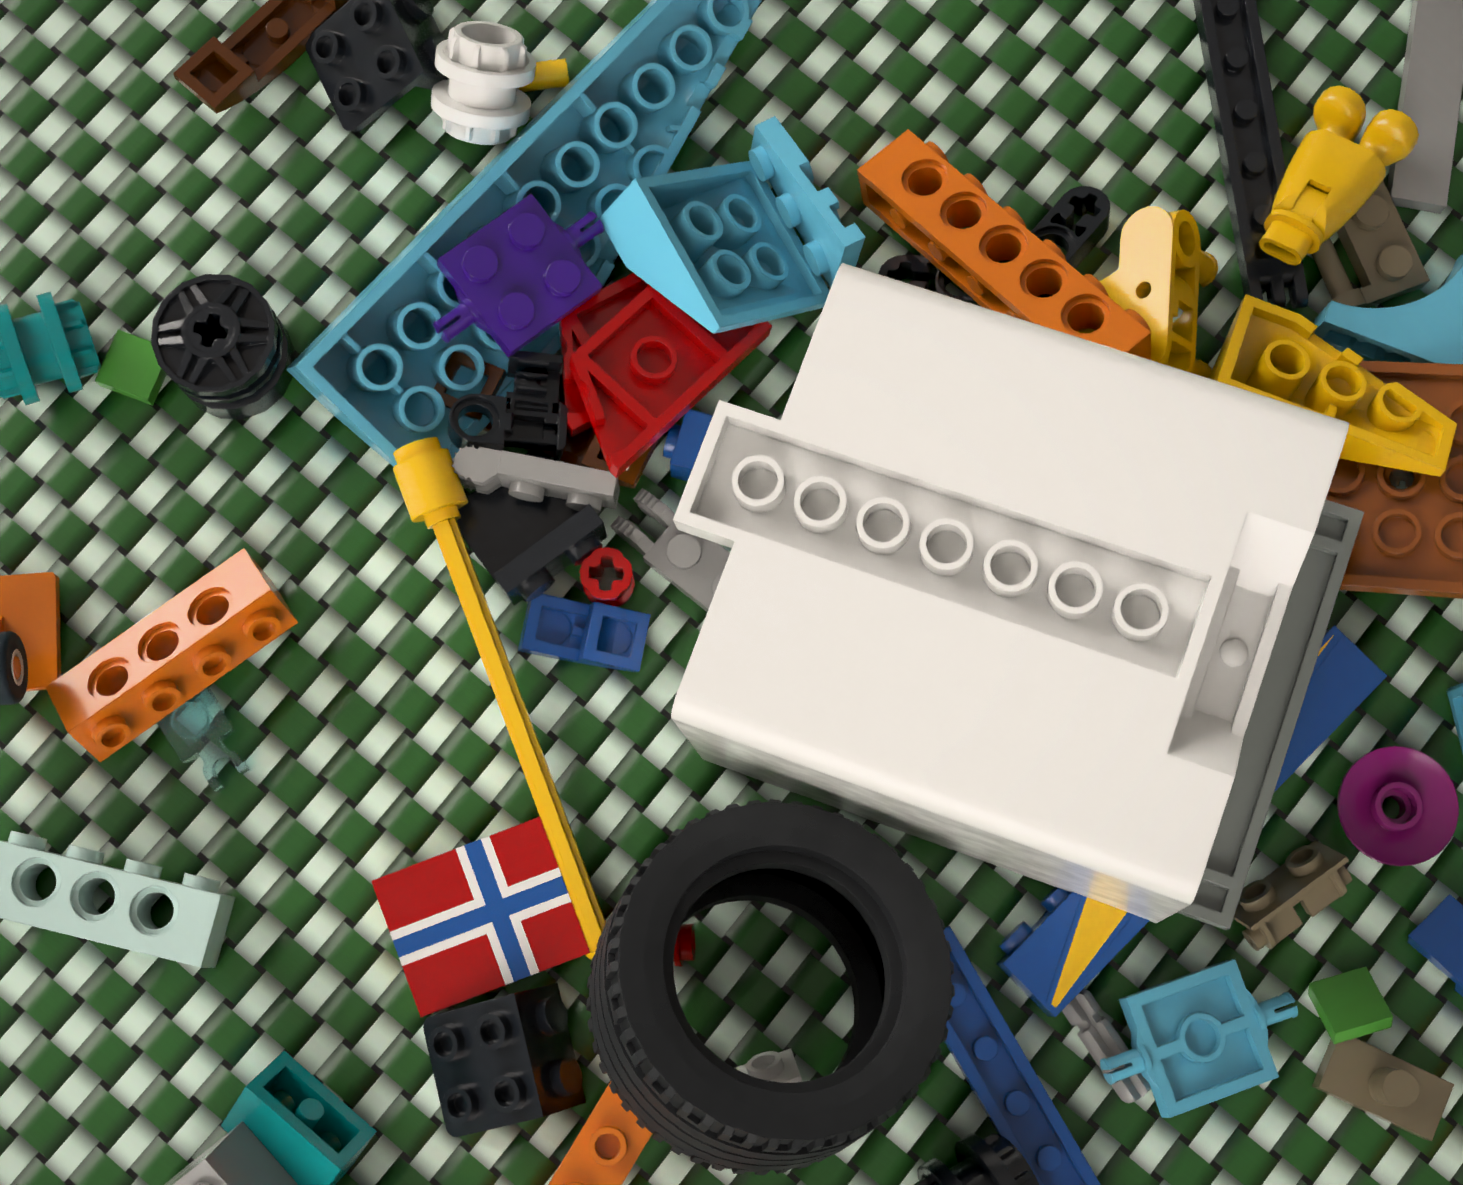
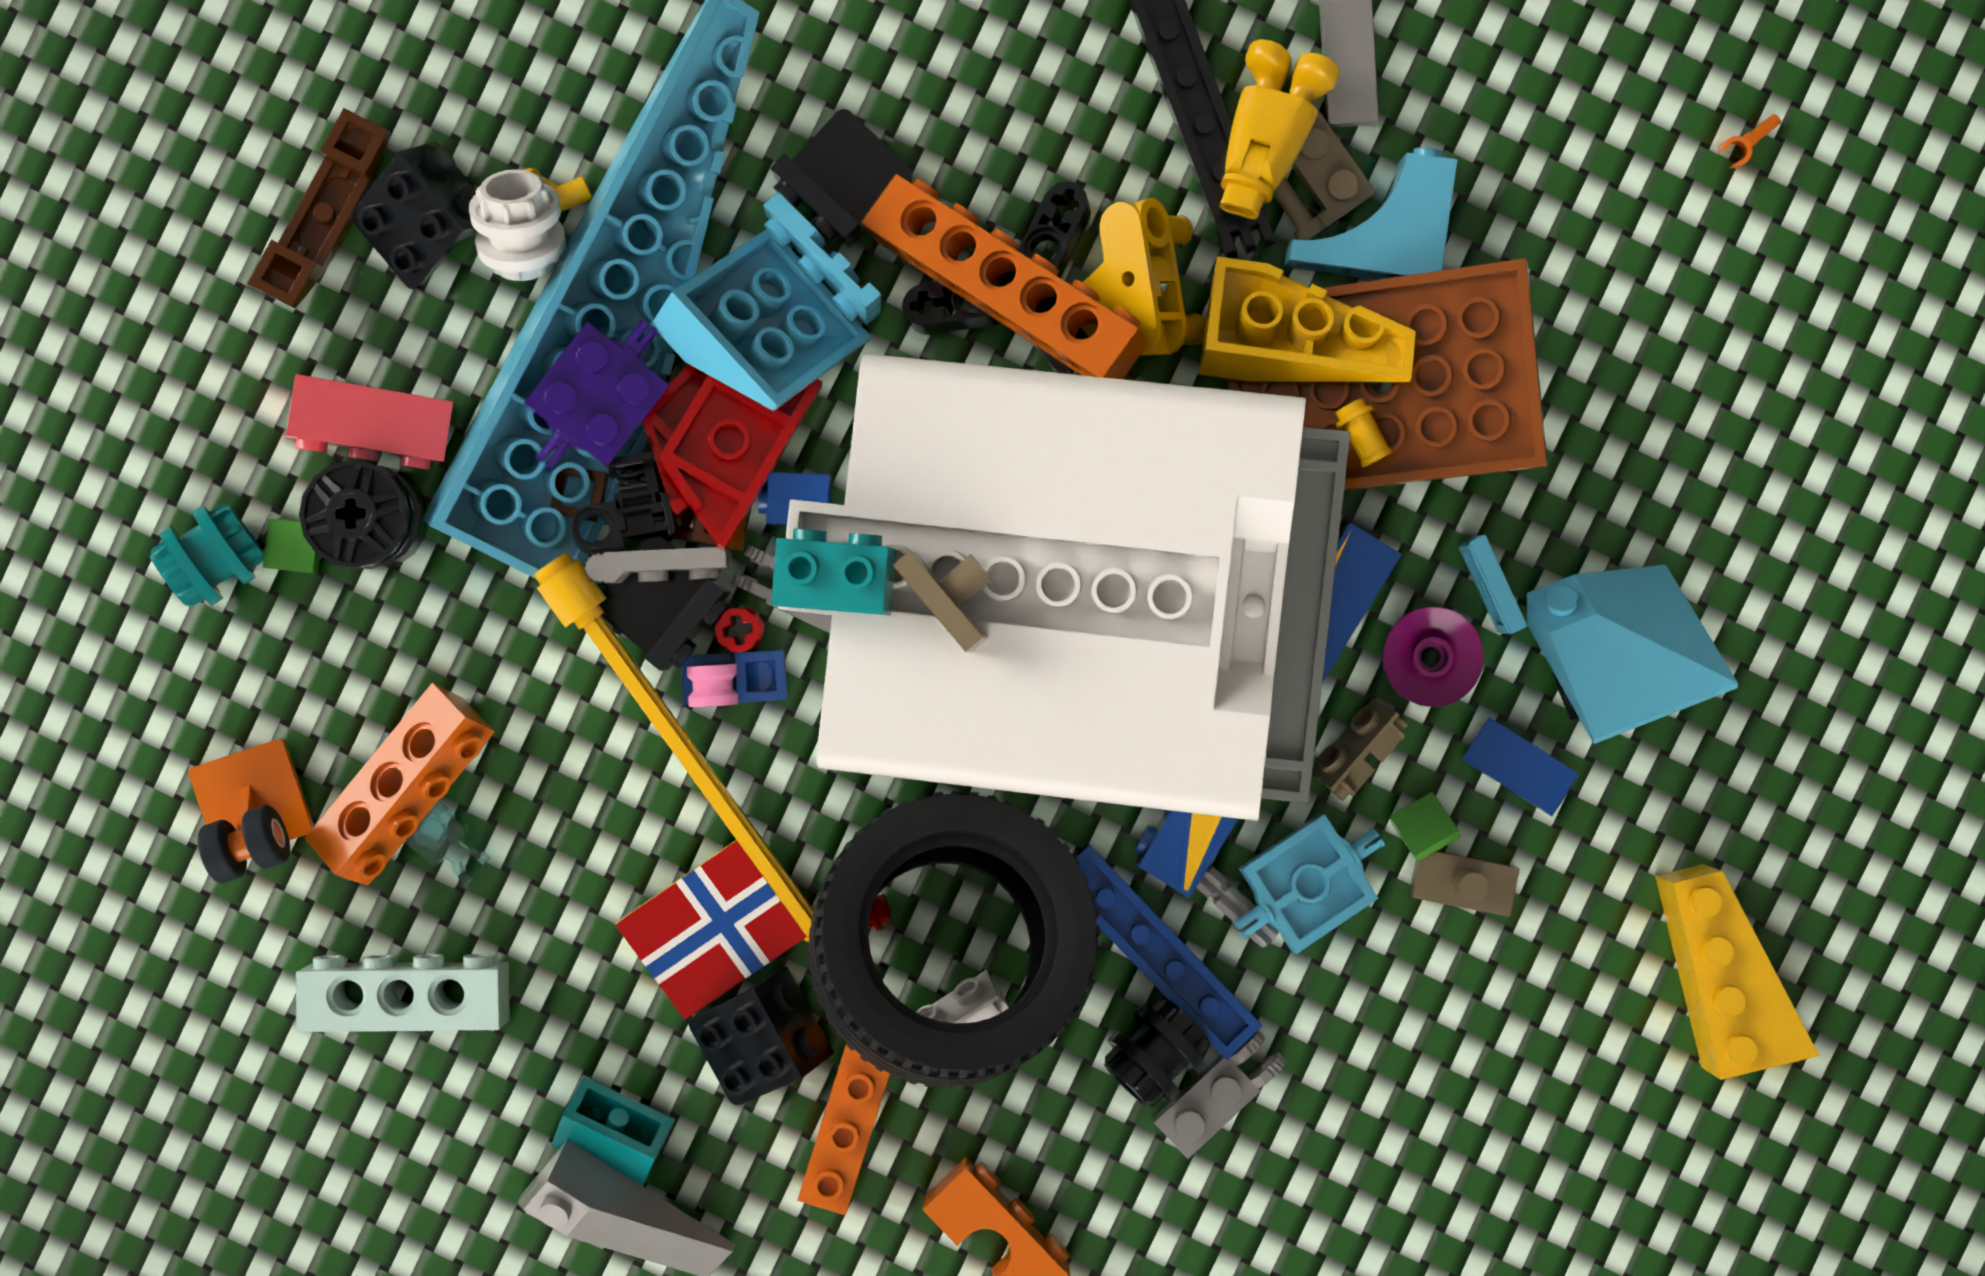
camera: 15 degrees left, 10 degrees up
none -> coral wedge [285,374,453,470]
none -> bright pink wheel [686,664,739,707]
none -> black bracket [770,109,913,248]
none -> teal brick [771,529,896,616]
none -> dark tan tile [892,550,992,652]
none -> yellow pin [1335,398,1393,467]

